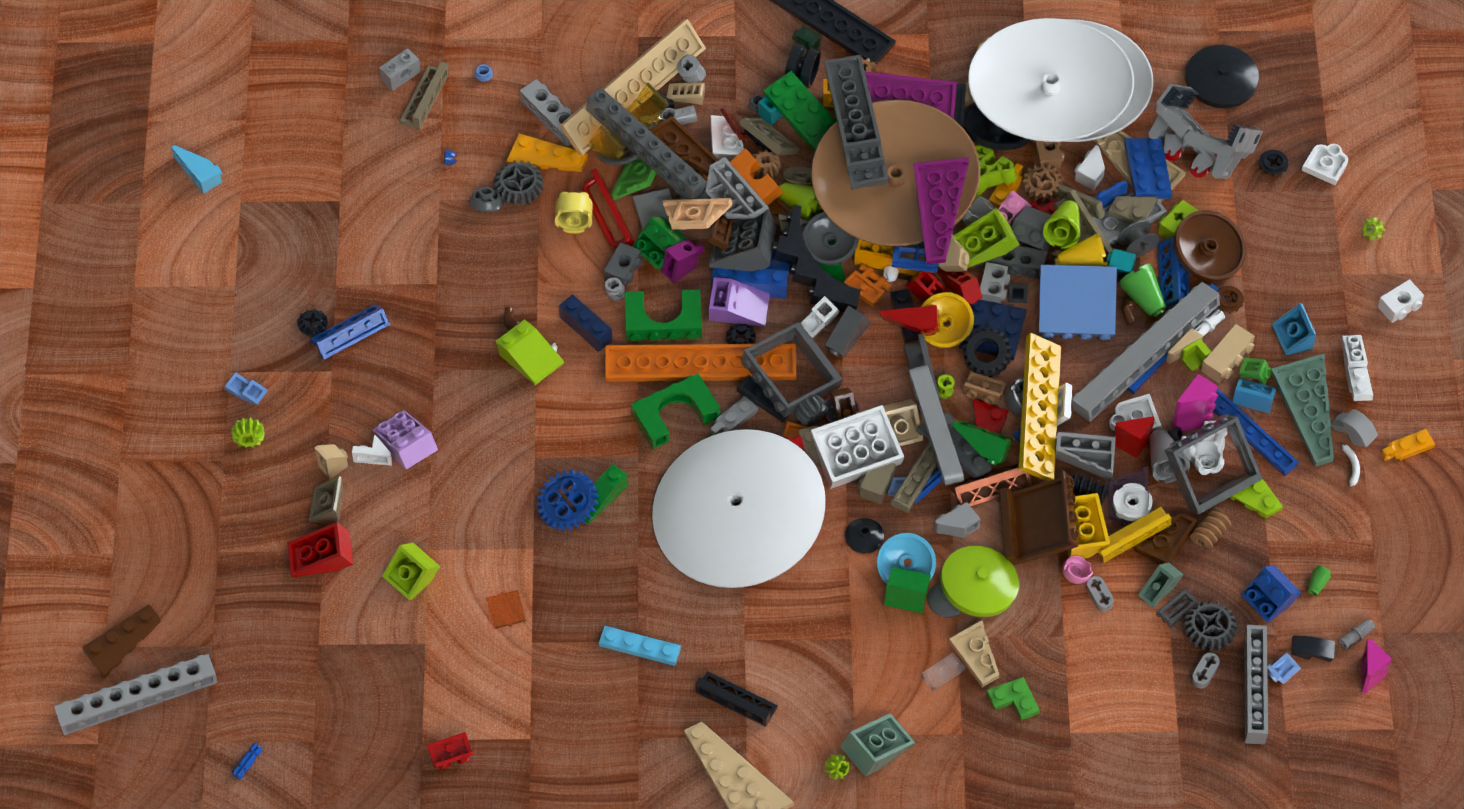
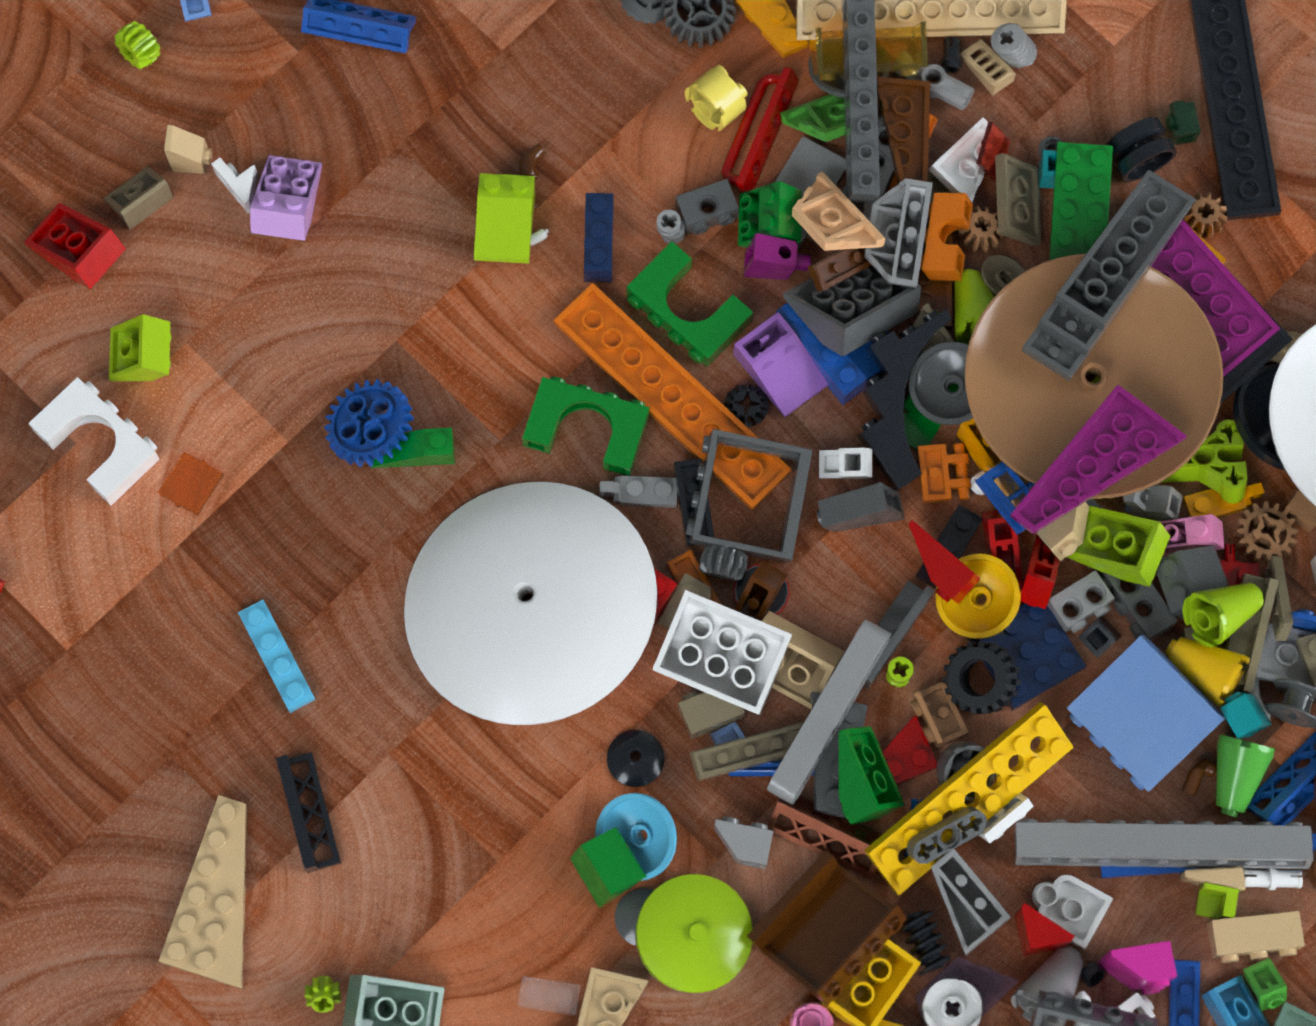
camera: 45 degrees right, 15 degrees up
none -> white arch [28,377,159,506]
none -> dark grey beam [907,807,987,864]

